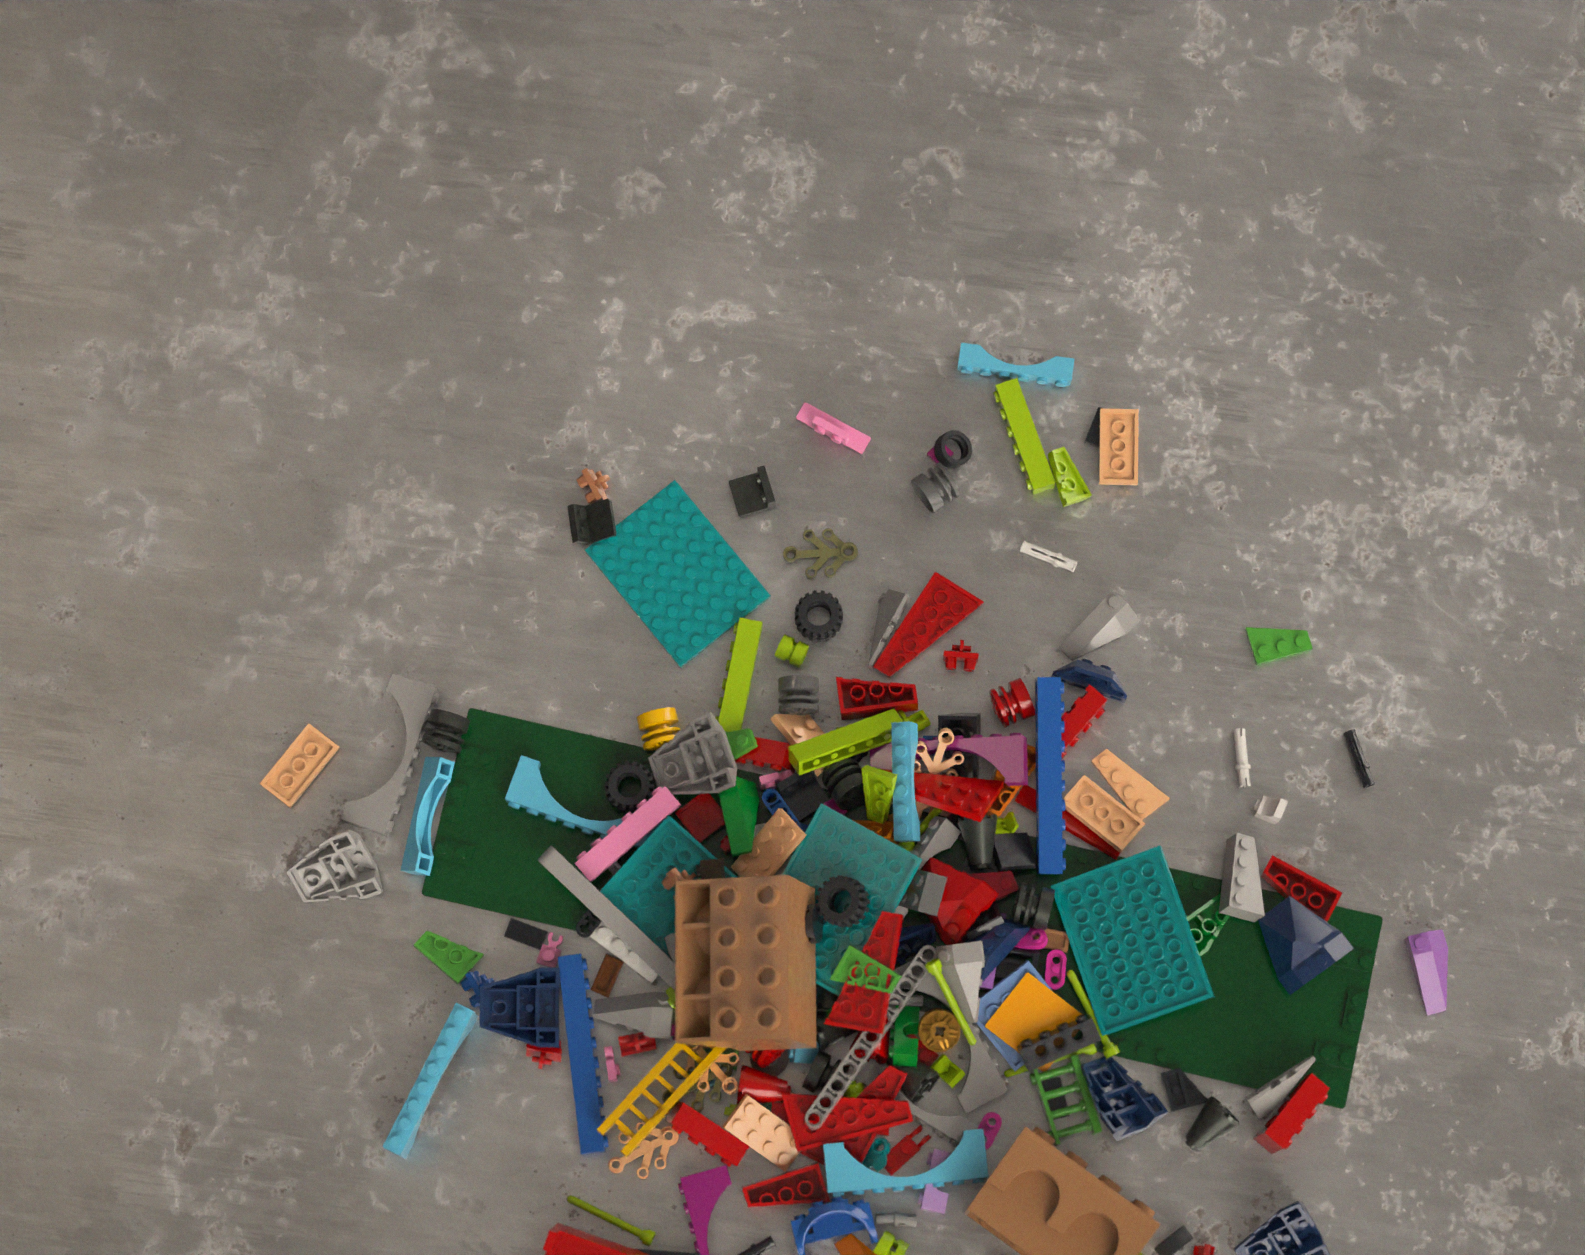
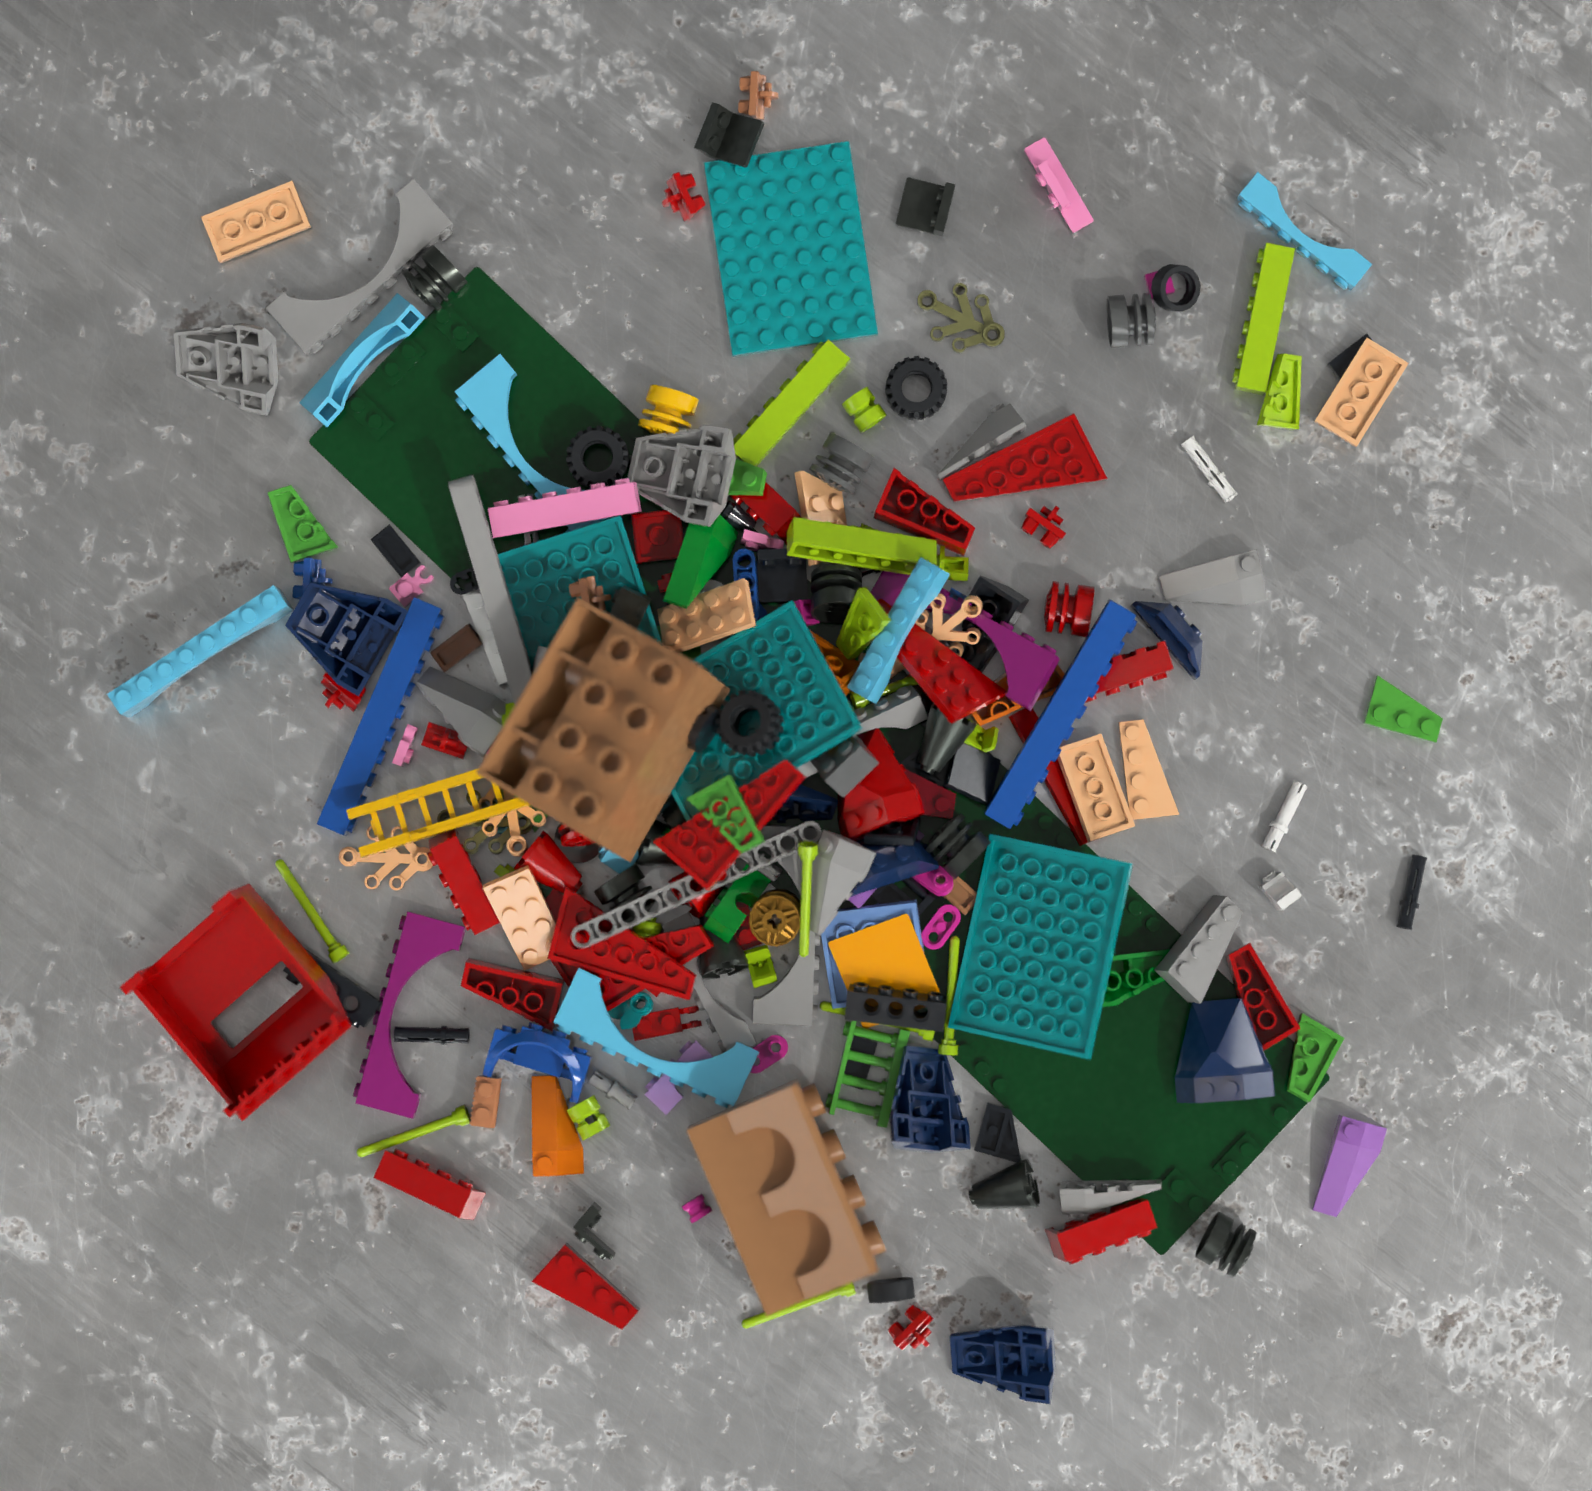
camera: 30 degrees right, 10 degrees up
none -> red hips [661,172,705,221]
none -> black cone [720,501,757,531]
none -> pearl dark grey wheel [1195,1212,1257,1277]
none -> bright green wing [1287,1013,1344,1103]

